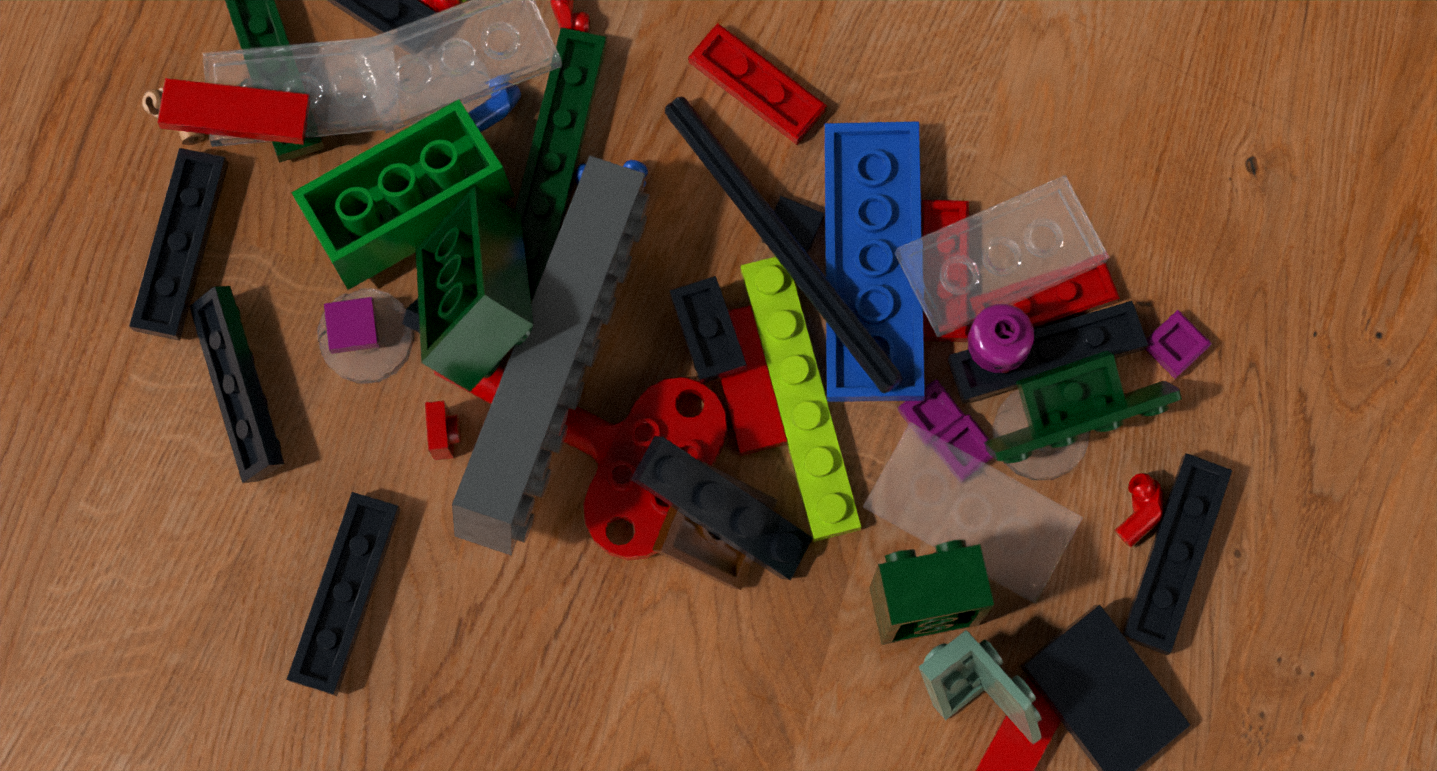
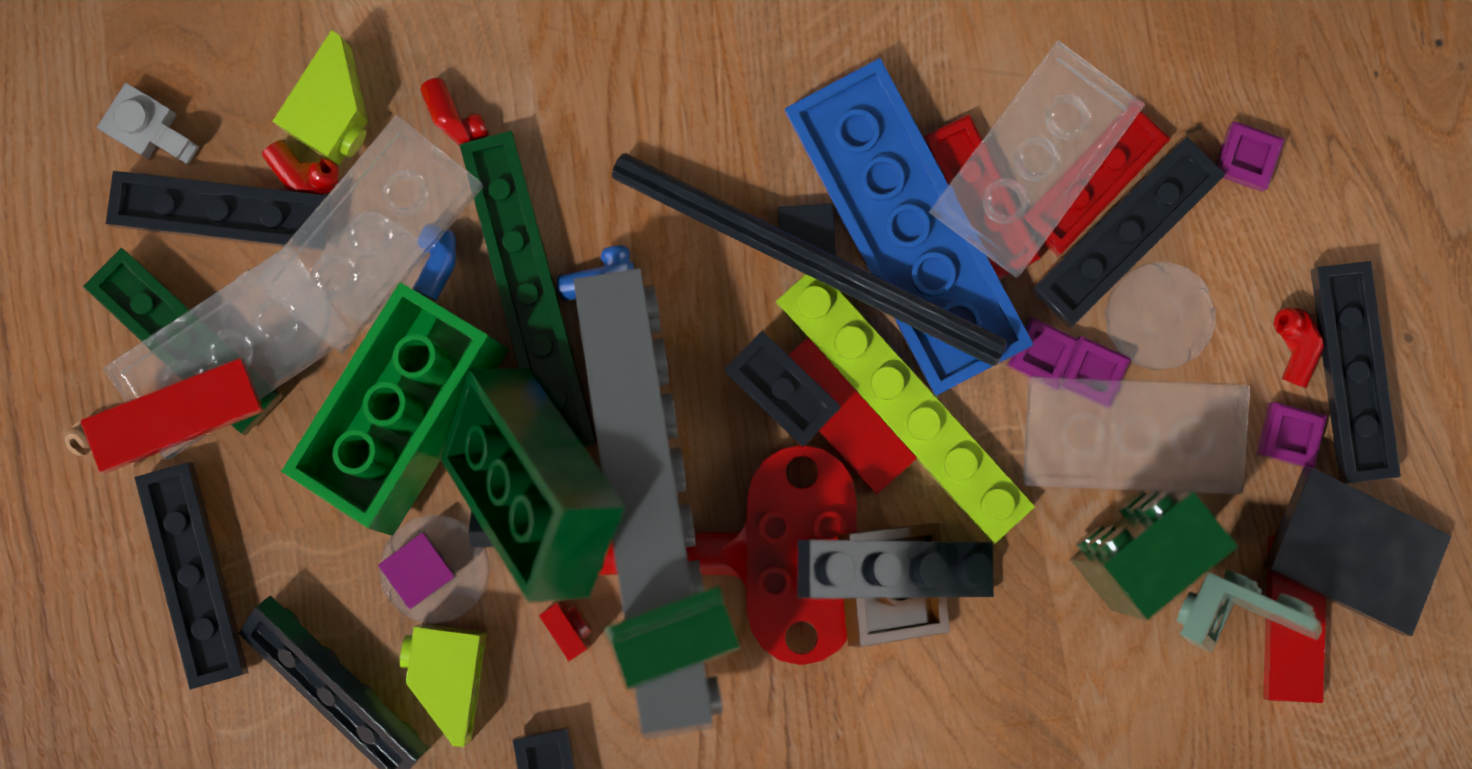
camera: 30 degrees left, 10 degrees up
red tile [688,23,827,145] -> none
magenta head [968,304,1034,373] -> none
dark green bracket [984,351,1182,463] -> none
none -> lime slope [400,623,487,748]
none -> dark green panel [605,586,741,691]
none -> magenta tile [1256,402,1327,468]

